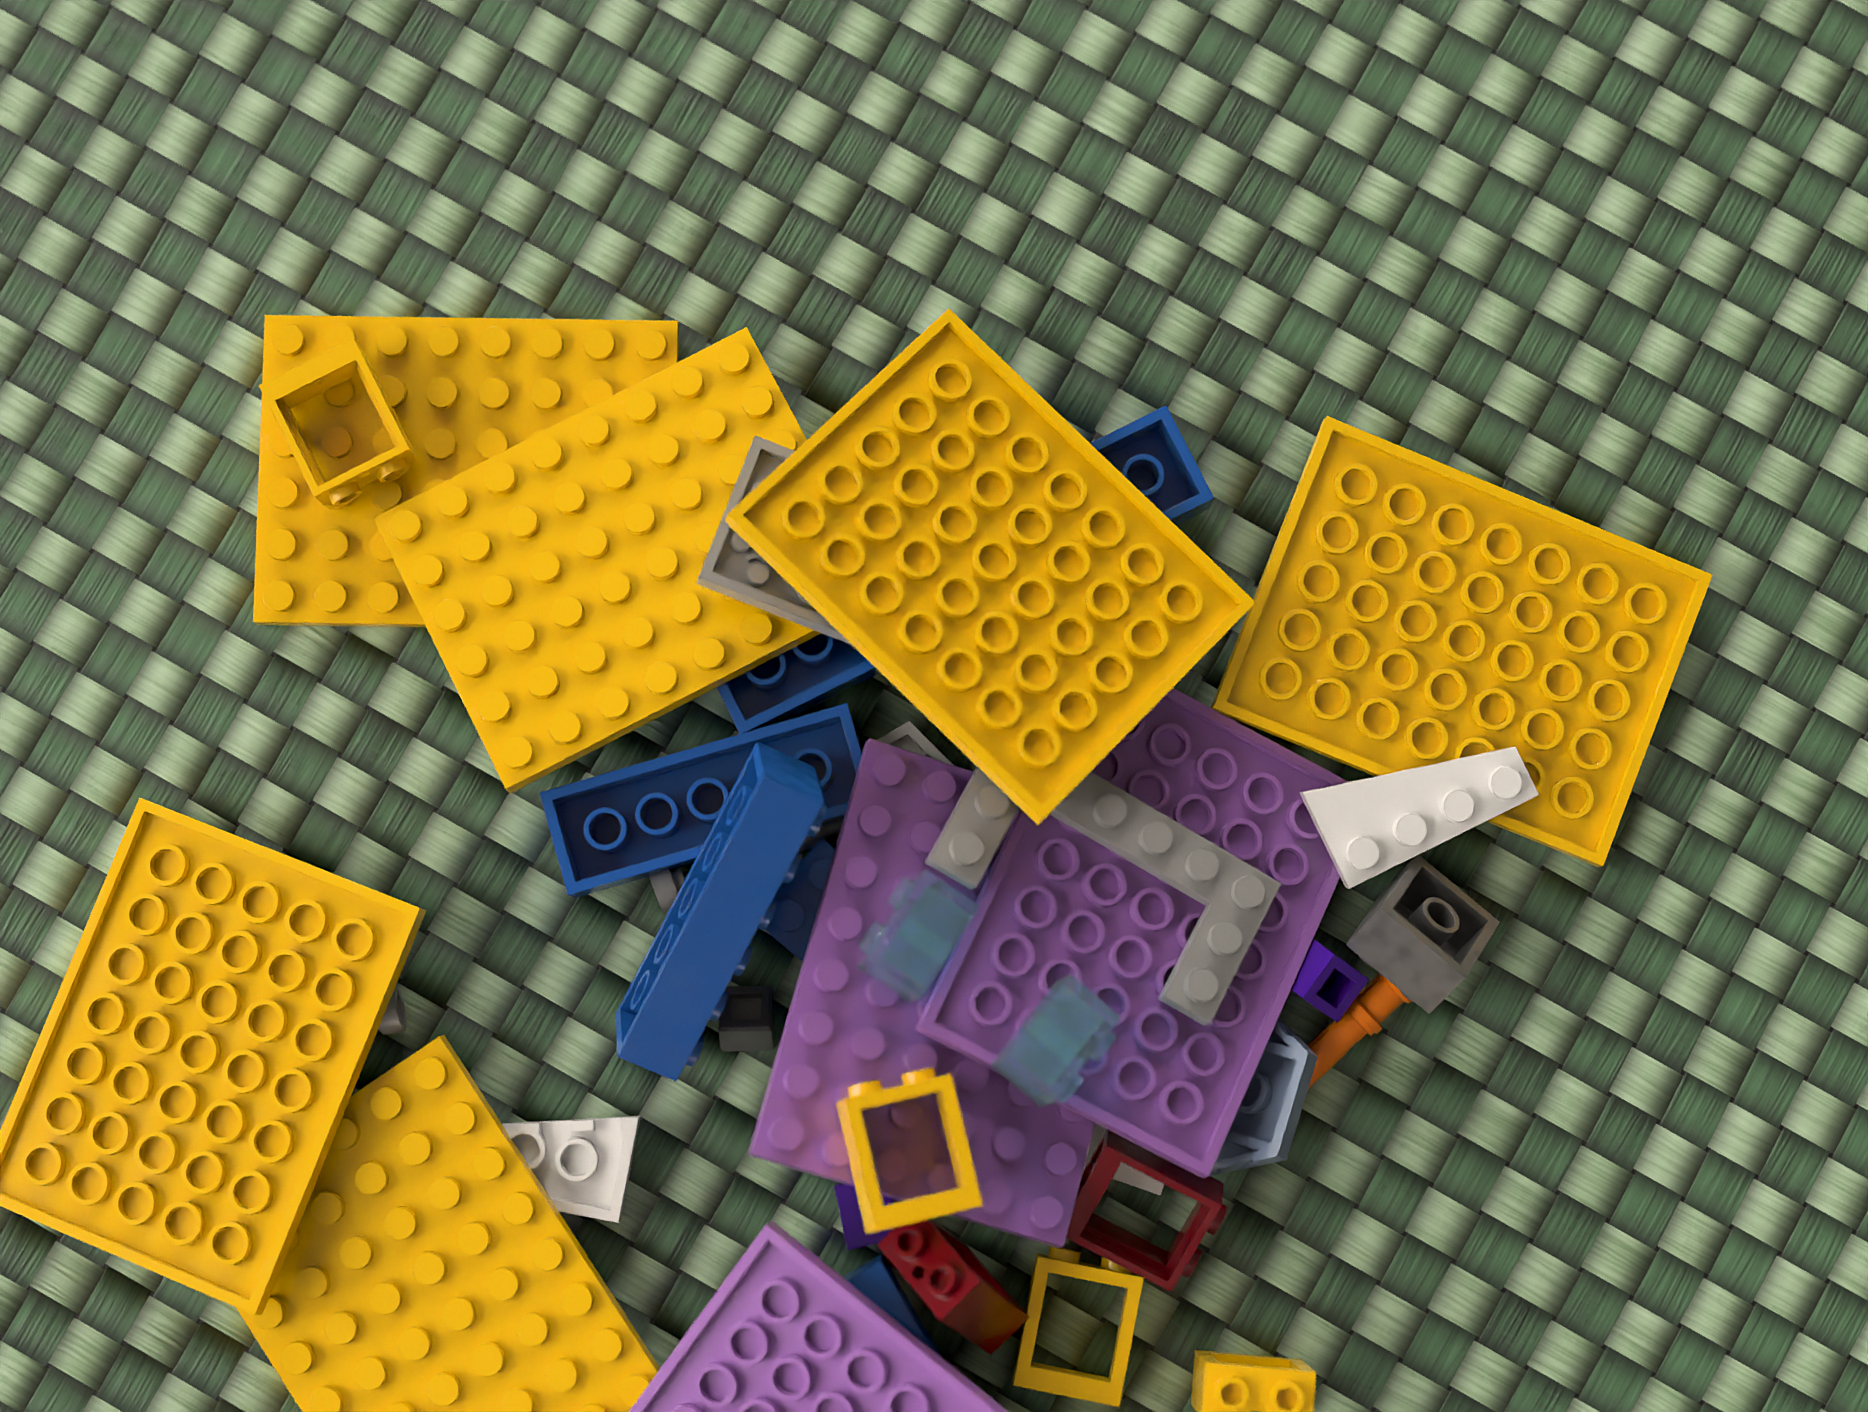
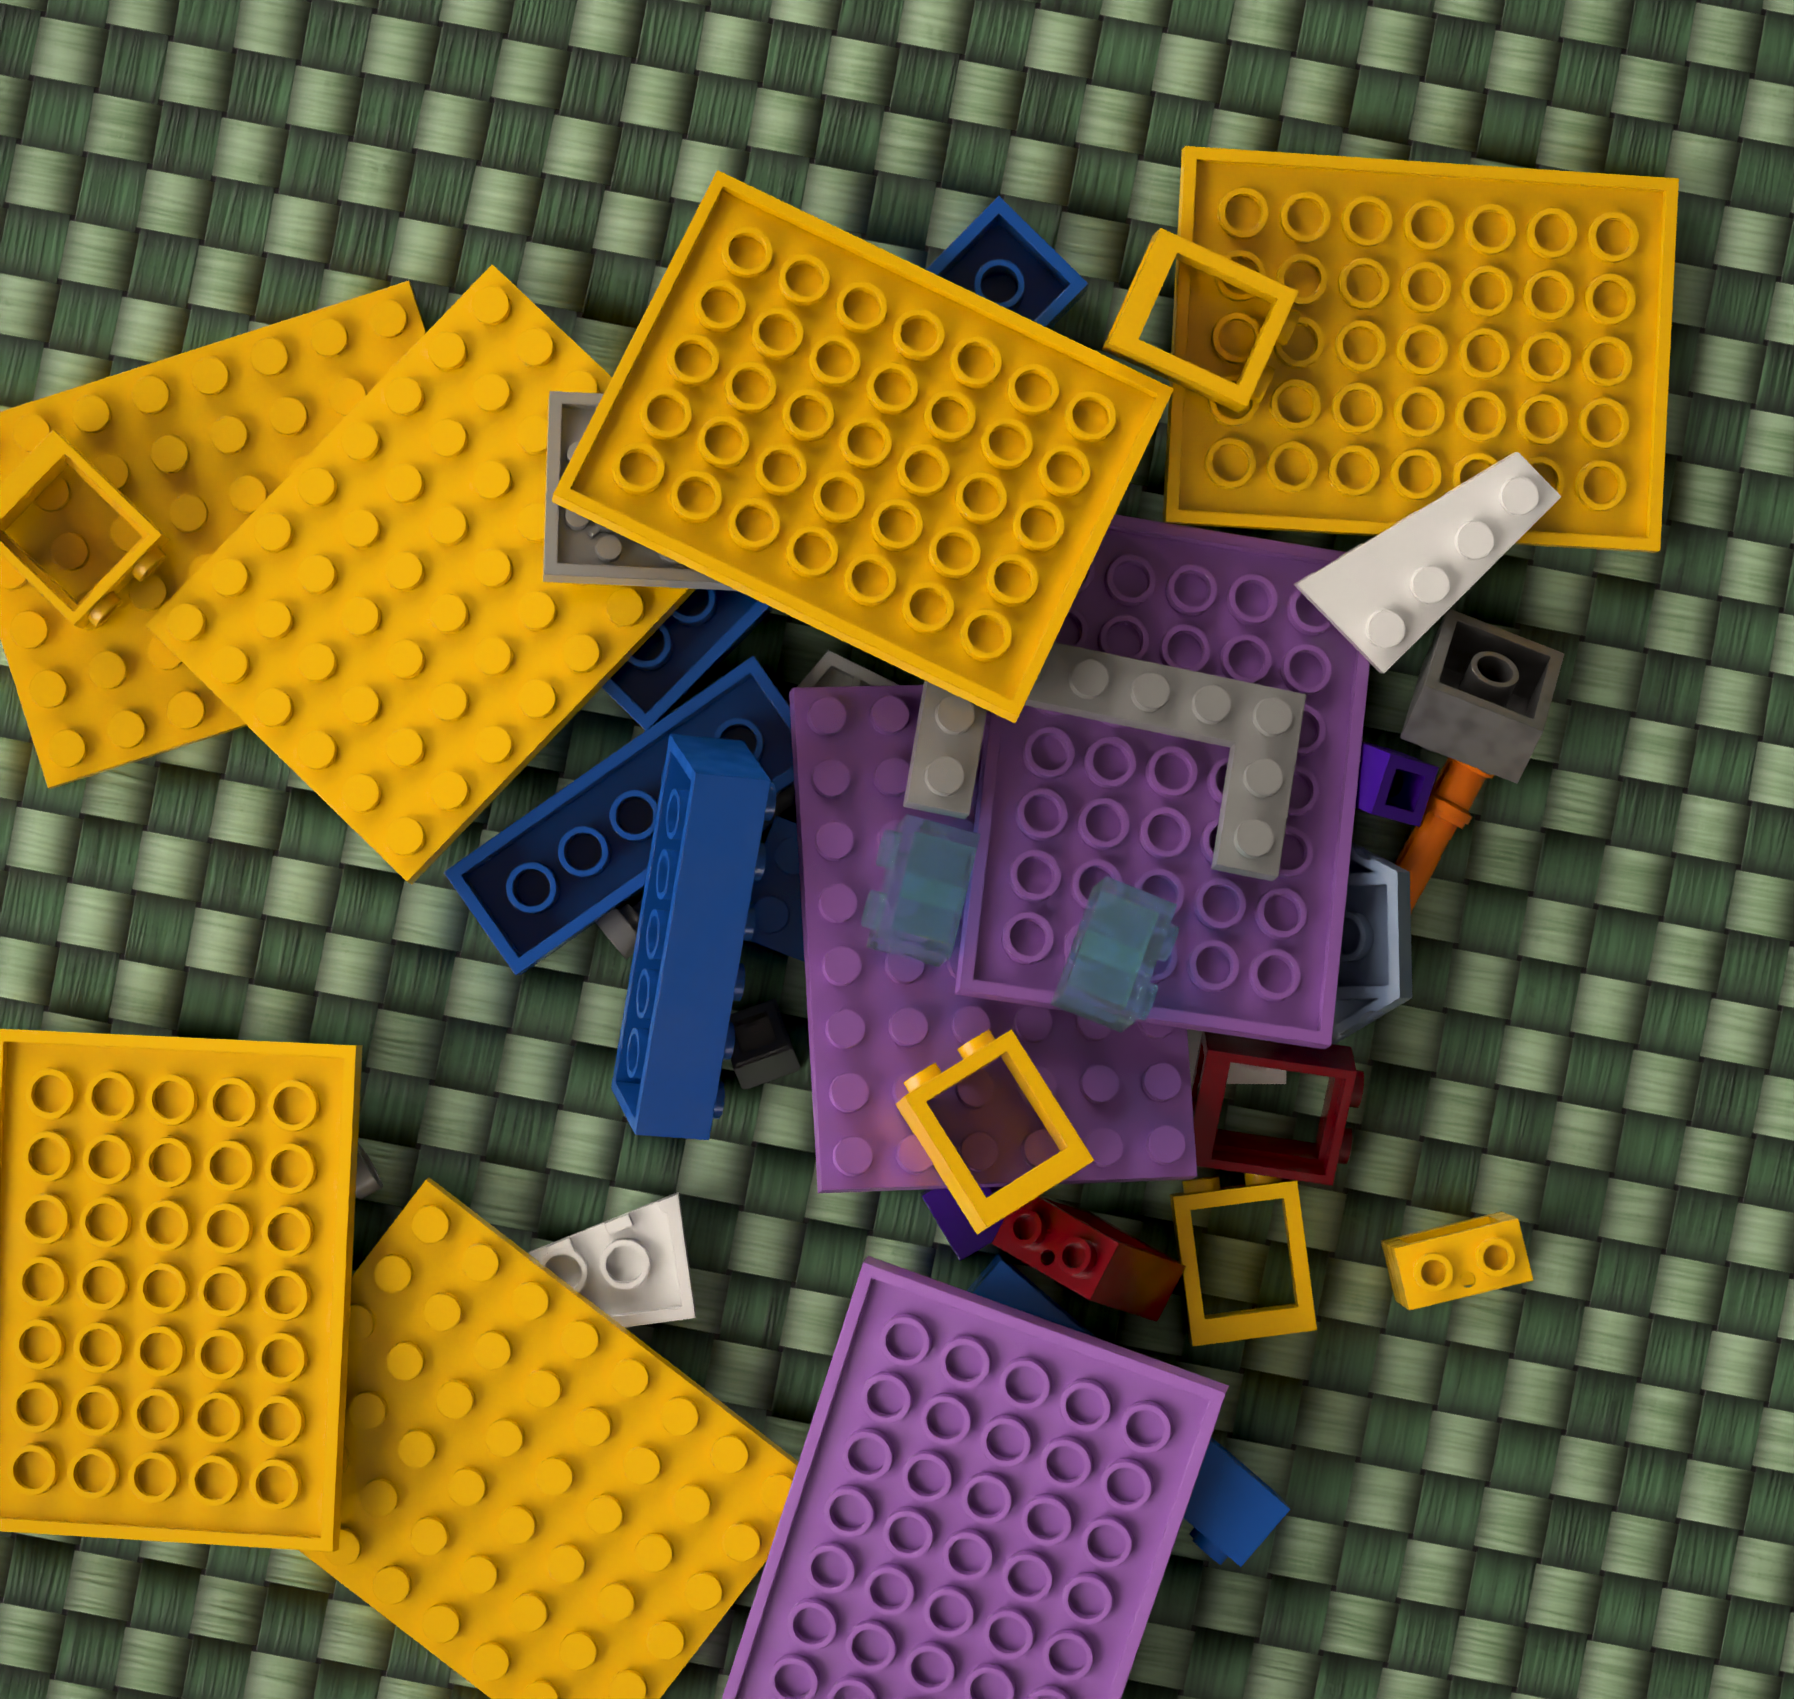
camera: 20 degrees left, 5 degrees up
none -> yellow window [1102,228,1301,412]

